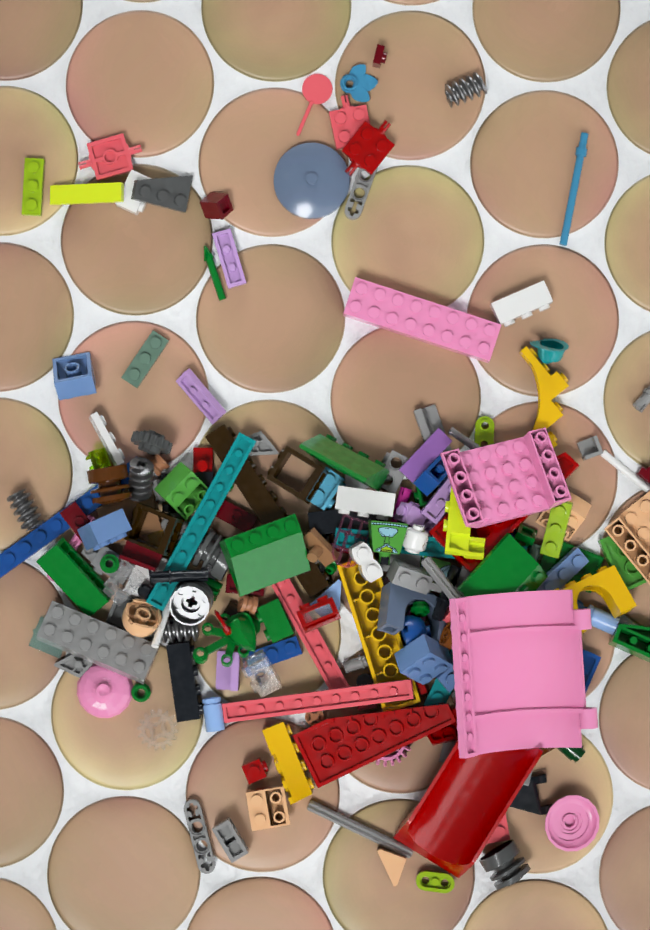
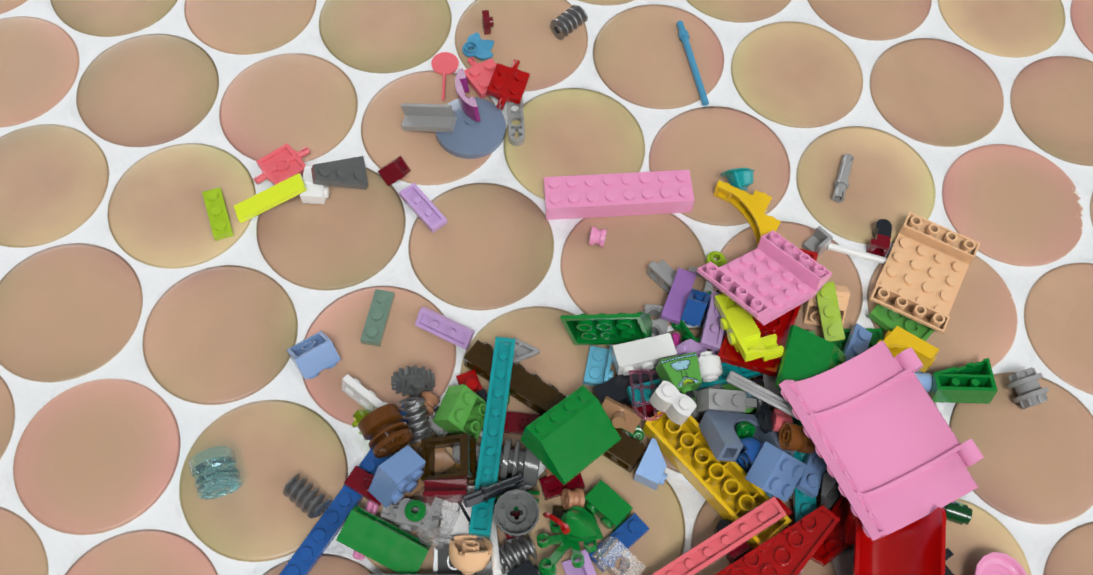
camera: 30 degrees left, 25 degrees down
black hinge [138,583,154,601] -> none
green piece [204,246,226,301] -> none
dark brown window [267,446,329,504] -> none
coral plate [271,578,350,689] -> none
red window [296,595,341,633] -> none
light grey pin [343,655,368,674] -> none
white brick [490,280,553,327] -> none
none -> light grey panel [401,103,457,133]
none -> slope [455,68,481,122]
none -> bright pink wheel [589,226,607,248]

